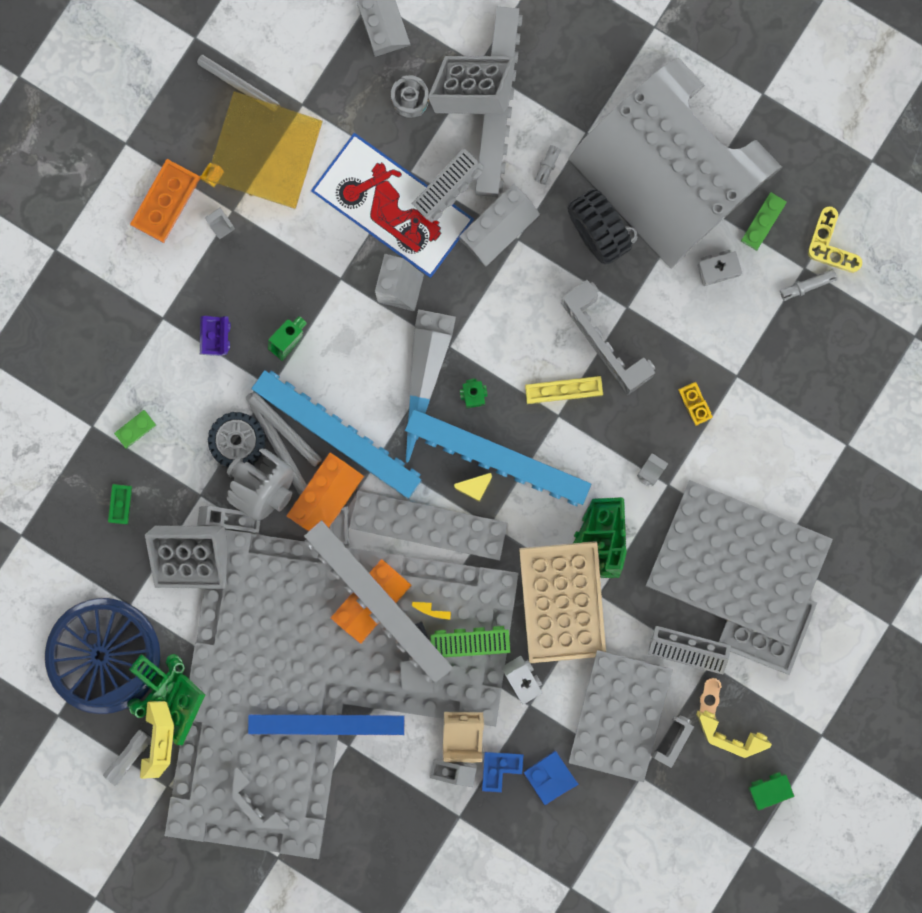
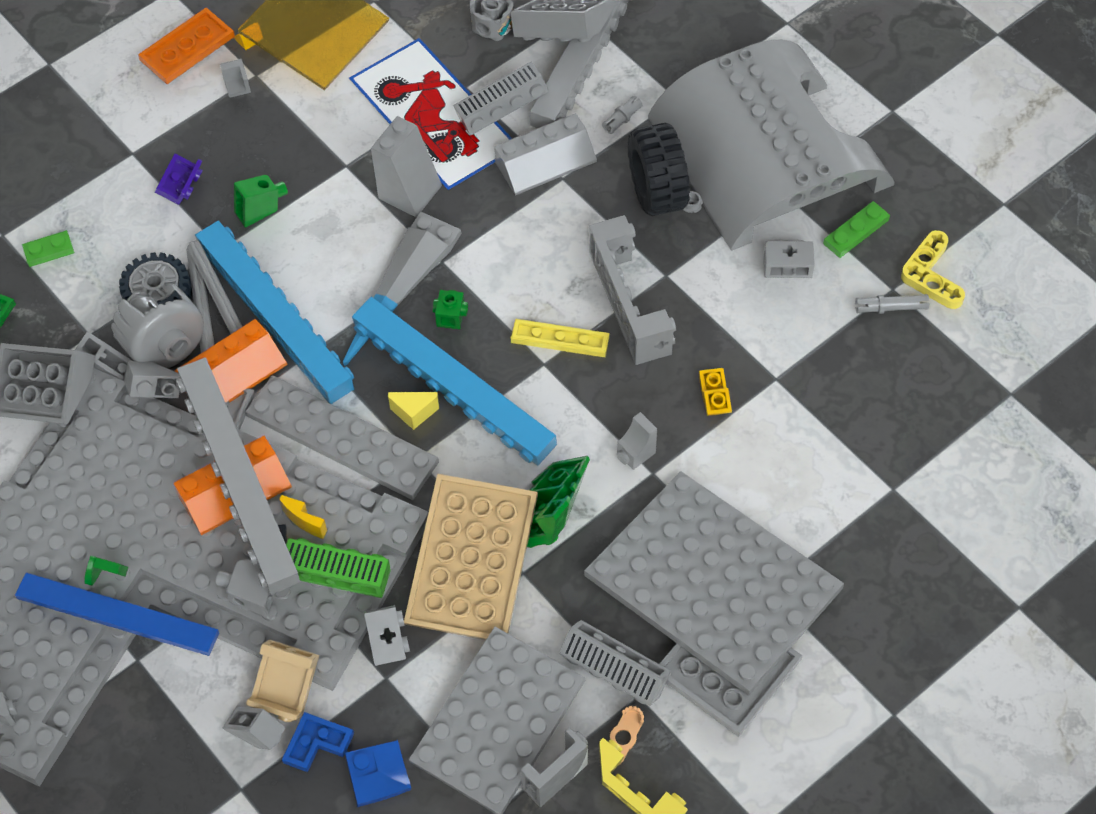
camera: 15 degrees right, 25 degrees down
none -> green tile [84,555,129,586]
none -> light grey slope [124,361,180,398]

